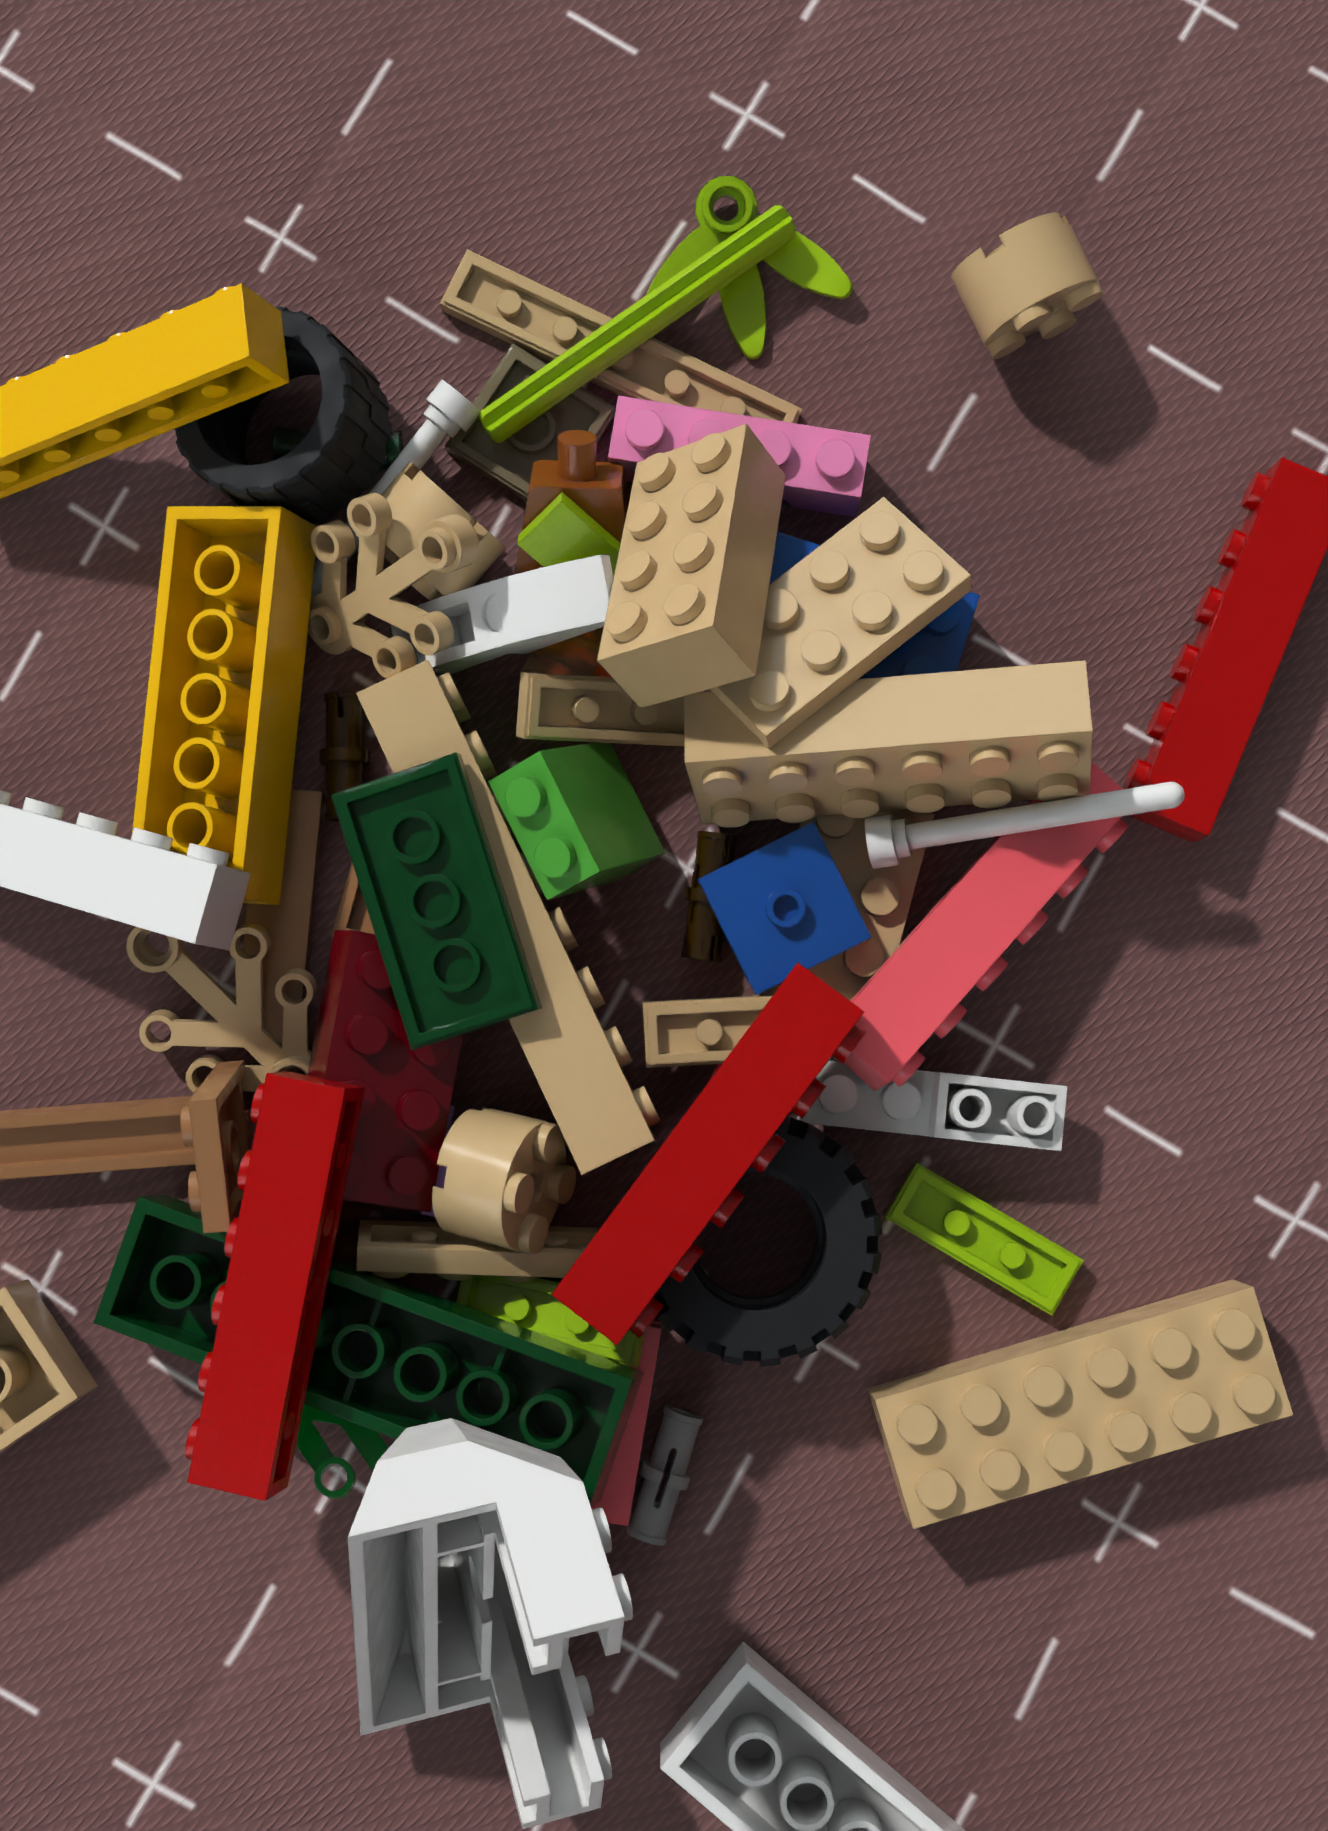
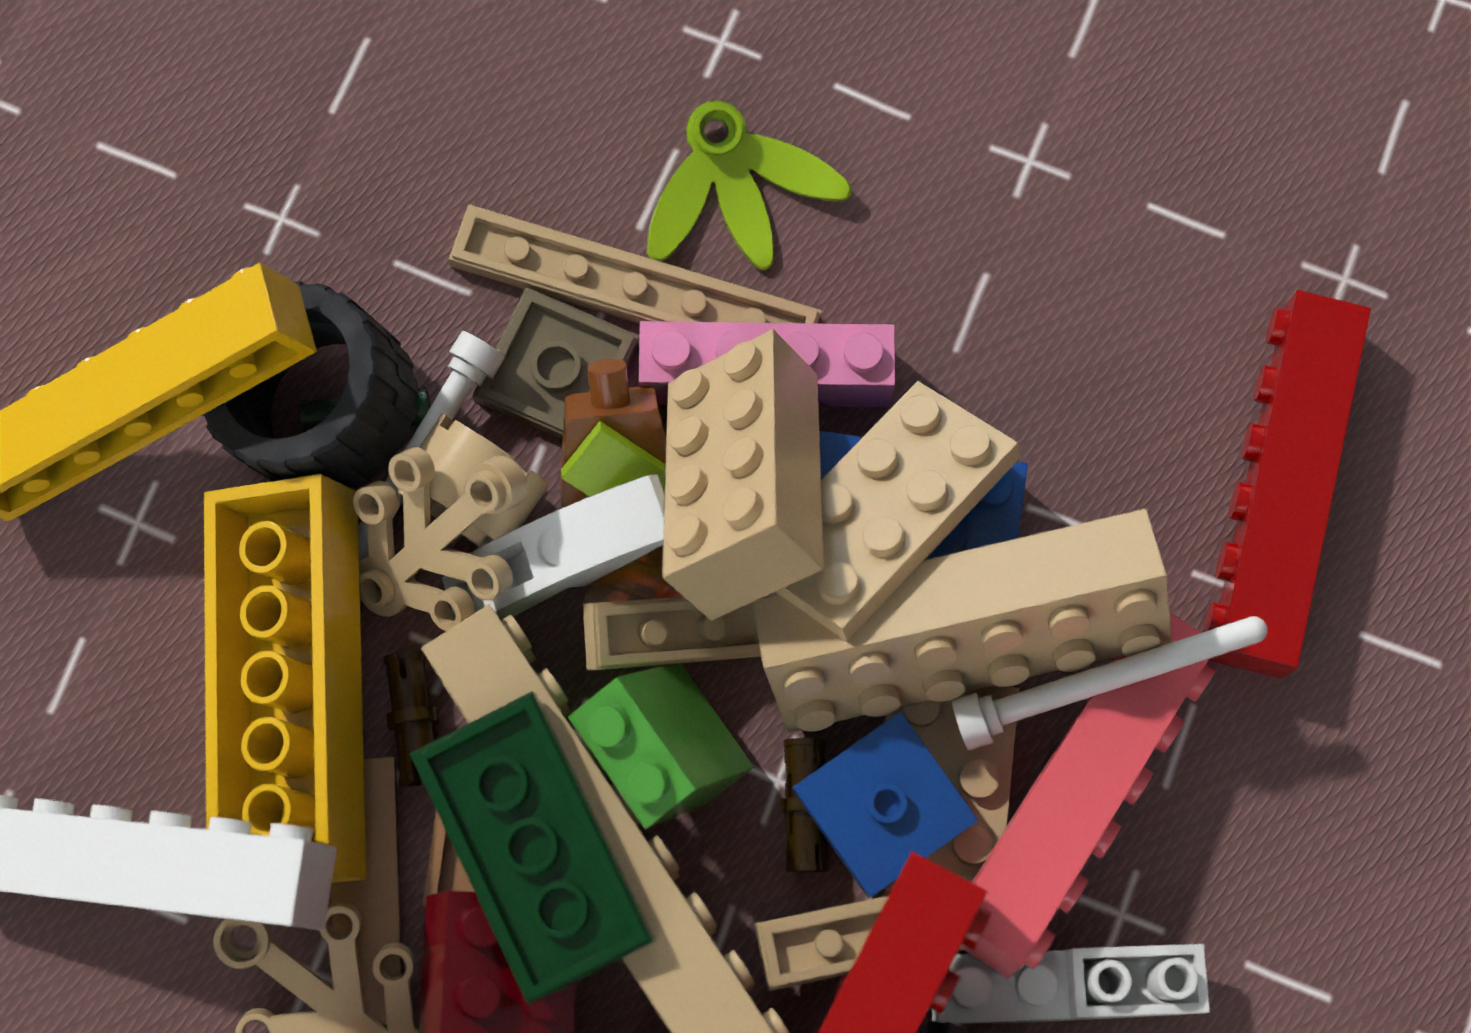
camera: 10 degrees left, 10 degrees down
lime axle [479,205,796,443] -> none
tan brick [951,212,1104,360] -> none

